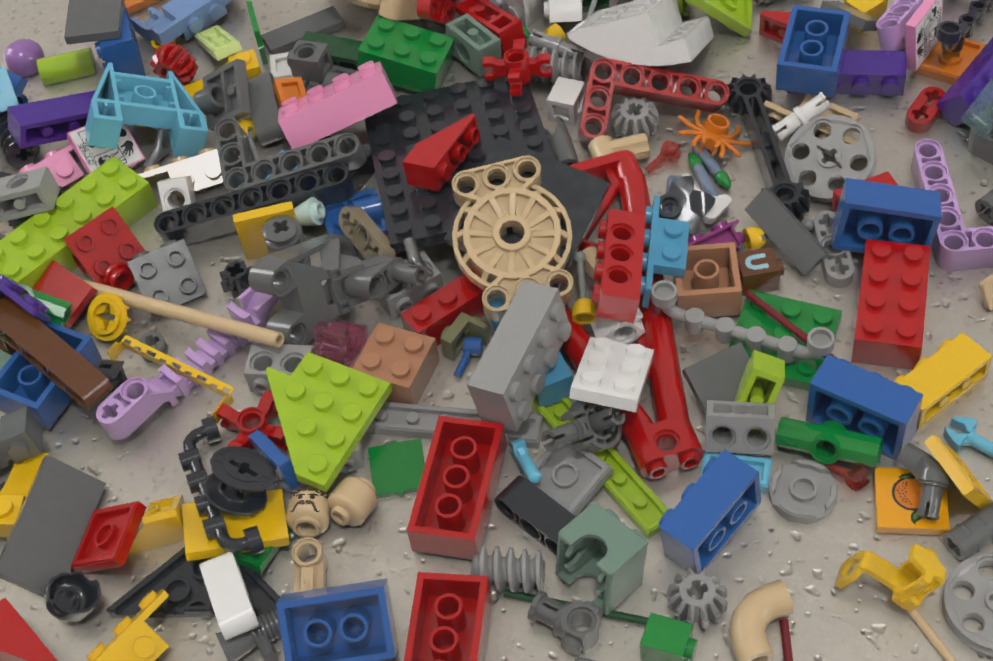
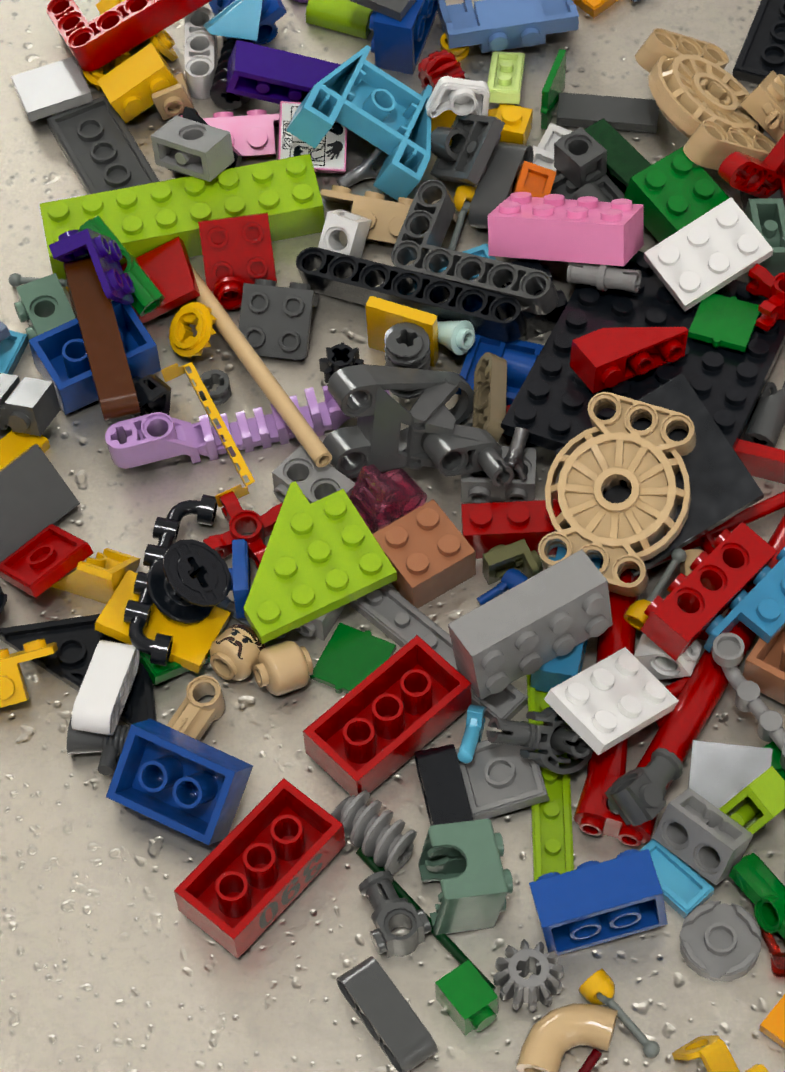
camera: 30 degrees right, 5 degrees up
none -> white piece [426,76,490,118]
none -> light grey pin [567,262,642,293]
none -> hinge [578,969,660,1058]
none -> dark grey connector [605,748,683,826]
none -> white plate [644,197,773,311]
none -> green piece [688,293,761,352]

